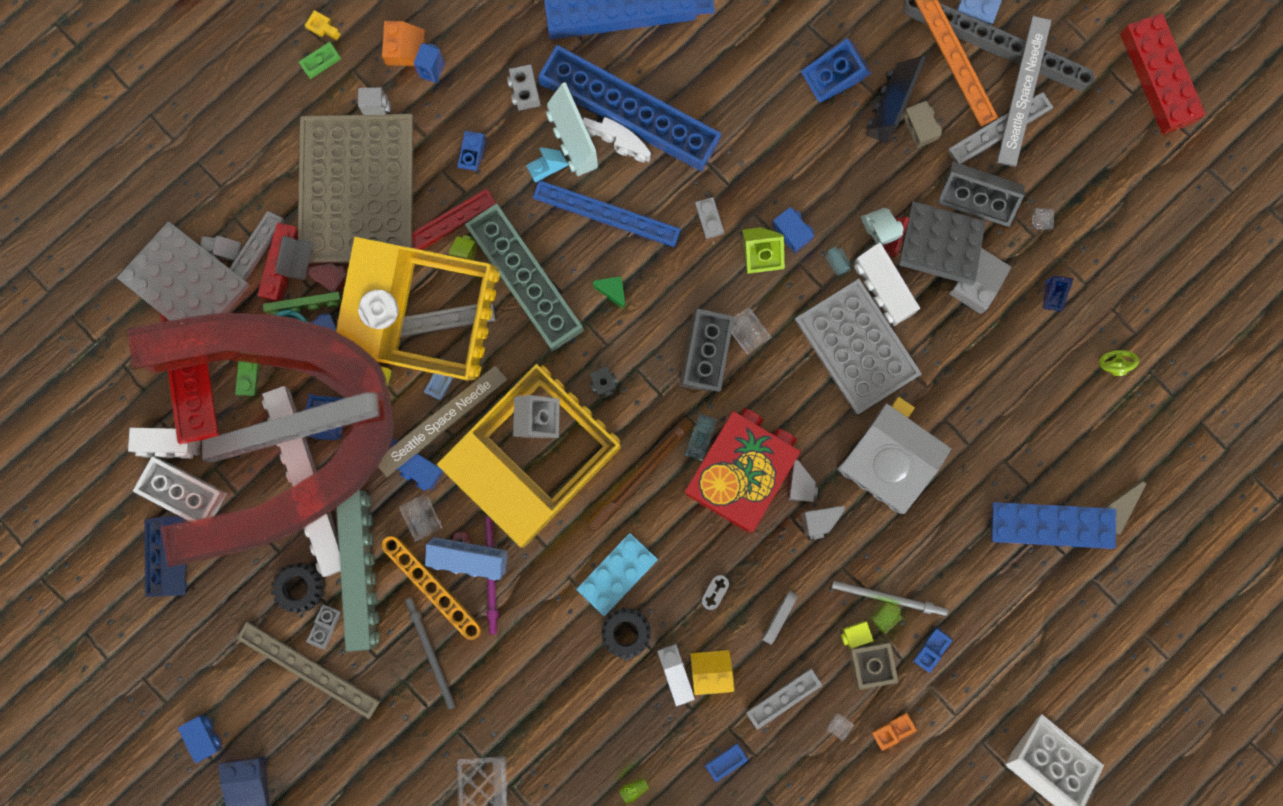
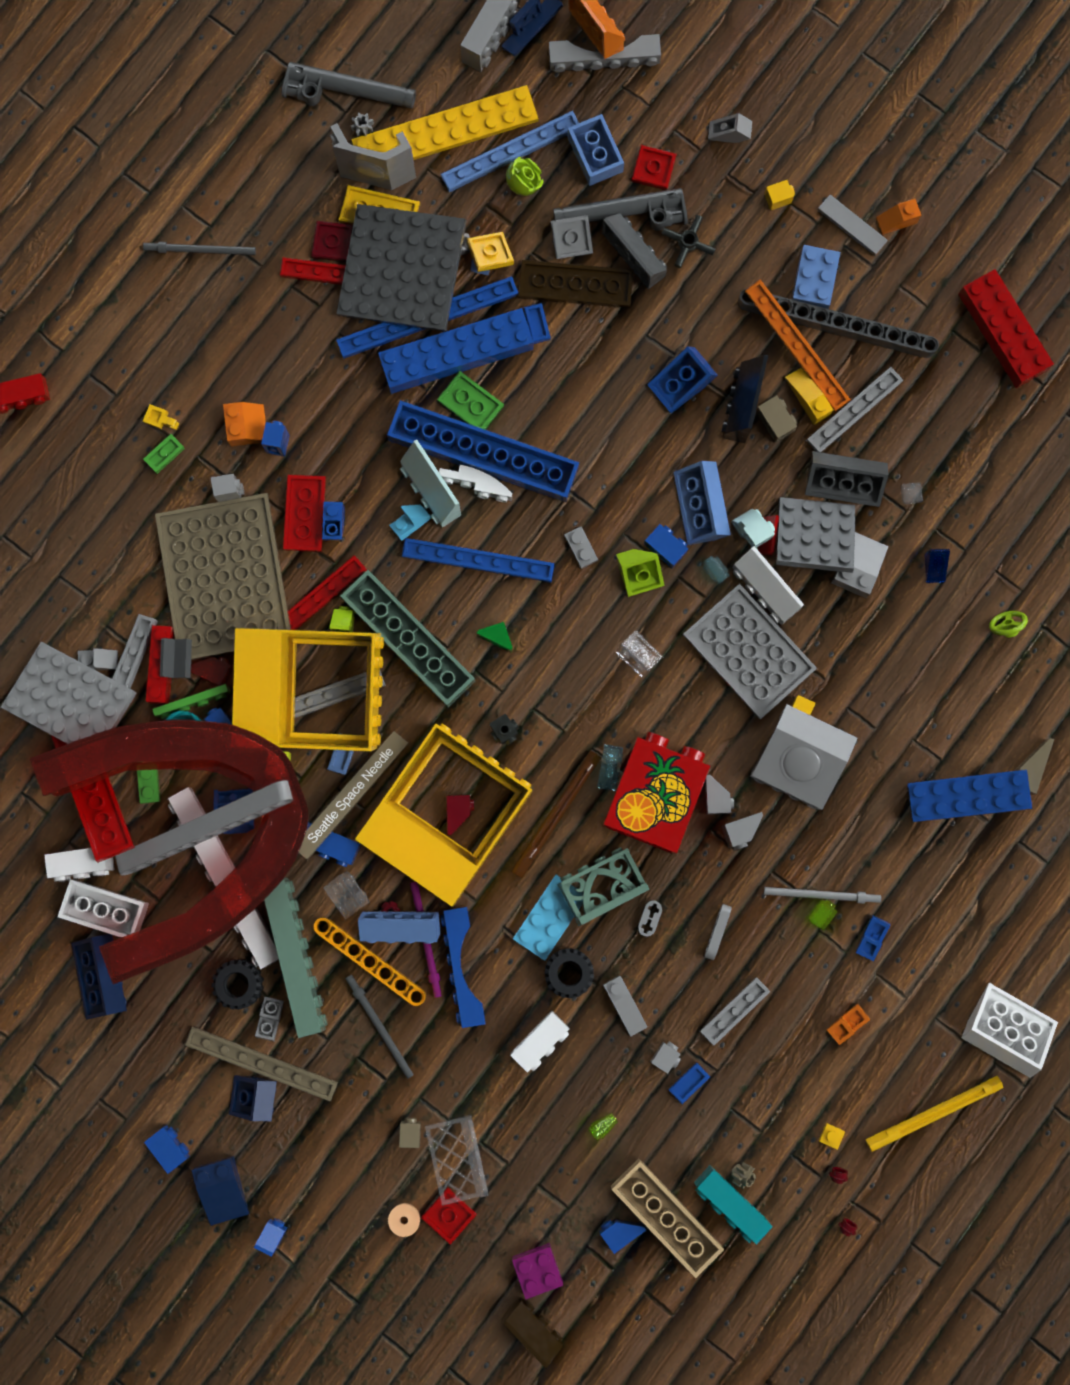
camera: 10 degrees left, 0 degrees up
white tile [358,290,398,329] -> none
light grey brick [507,64,540,111] -> none
light grey slope [513,395,560,438] -> none
dark grey slope [679,308,734,392] -> none
yellow slope [690,650,734,695] -> none
clear plate [826,712,854,741] -> none
neon yellow brick [841,621,873,649] -> none
dark tan brick [848,642,898,690] -> none
light grey tile [997,16,1052,167] -> none
none -> dark blue slope [229,1075,277,1121]
none -> red plate [283,475,326,552]
none -> dark tan brick [399,1118,421,1148]
none -> bright green tile [437,371,504,430]
none -> blue arch [441,907,486,1028]
none -> dark red slope [446,795,474,835]
none -> white brick [510,1010,569,1073]
none -> sand green fence [557,847,650,926]
none -> light grey brick [650,1041,681,1074]
none -> medium blue slope [673,461,731,545]
none -> yellow slope [785,368,833,425]

